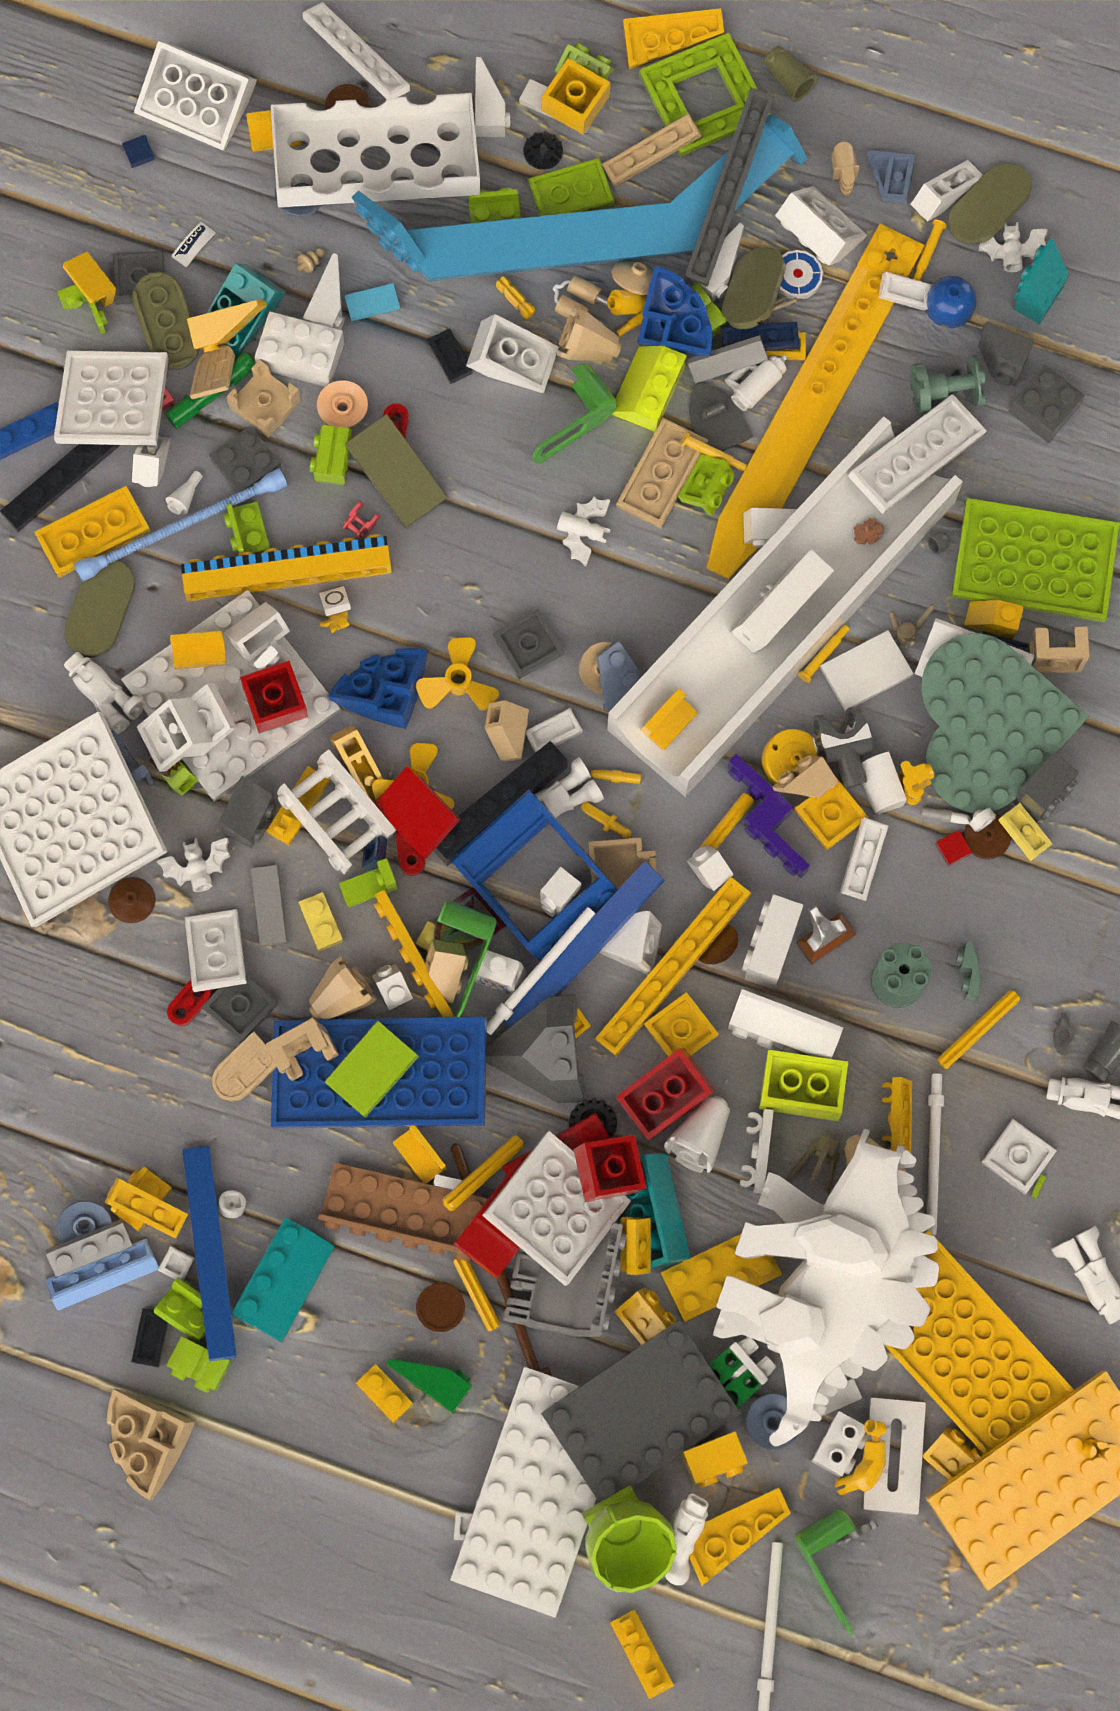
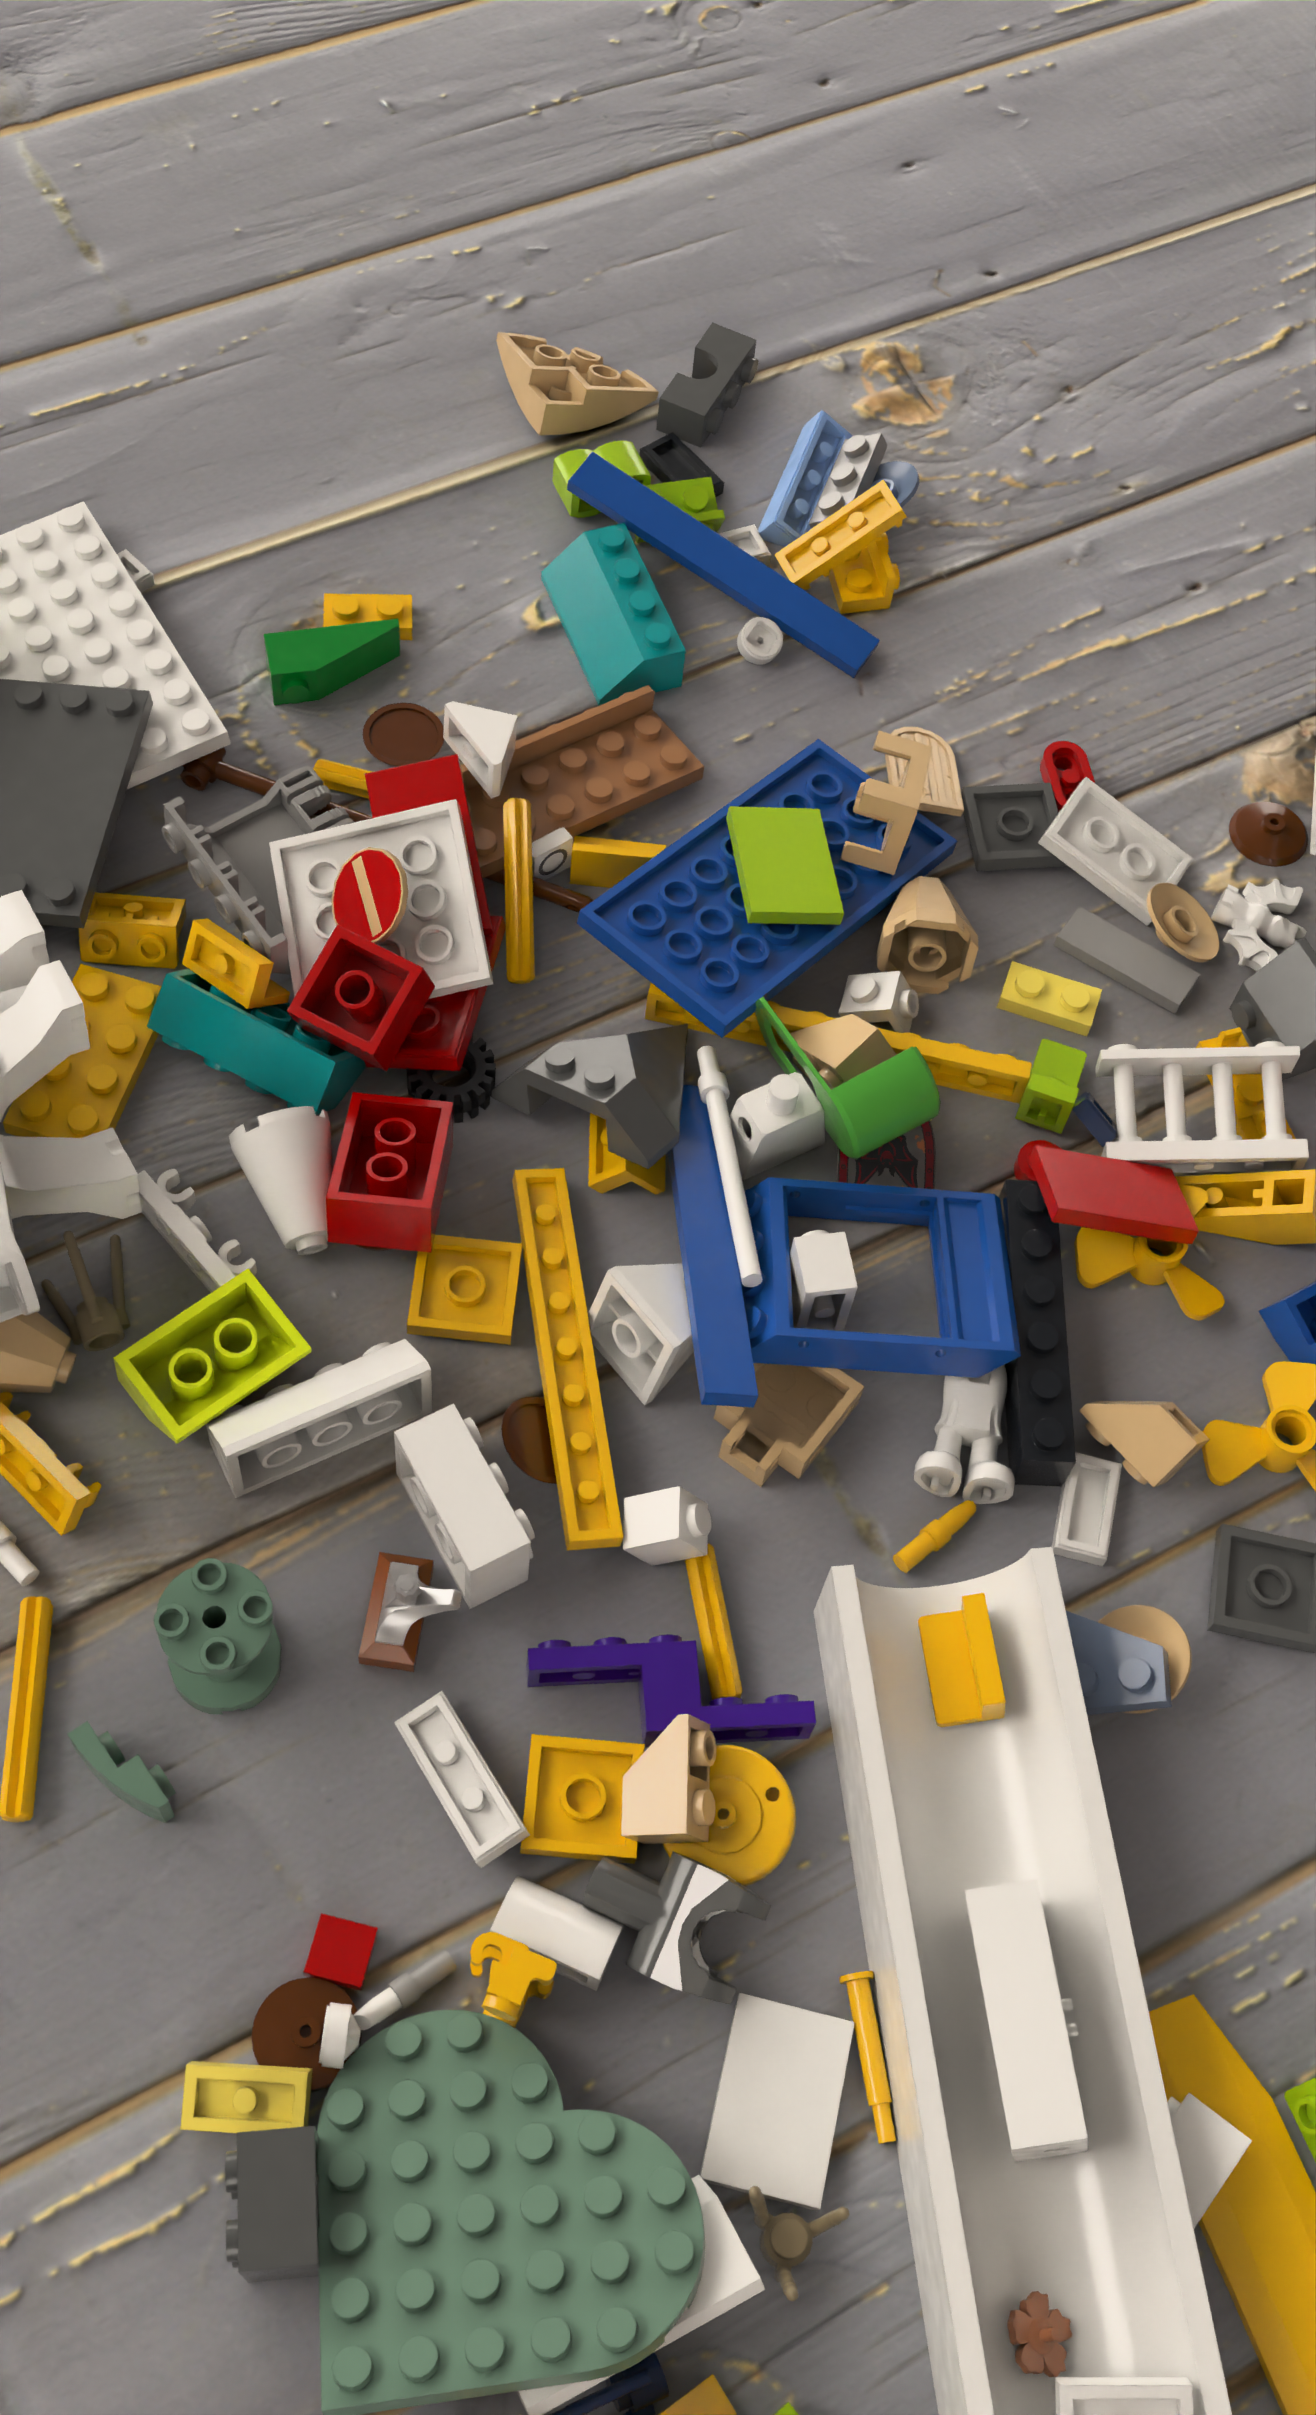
camera: 125 degrees right, 15 degrees down
yellow piece [581,802,632,839] -> none
none -> red piece [331,847,408,944]
none -> white slope [443,701,517,799]
none -> dark grey arch [656,322,759,448]
none -> tan dish [1147,883,1219,963]

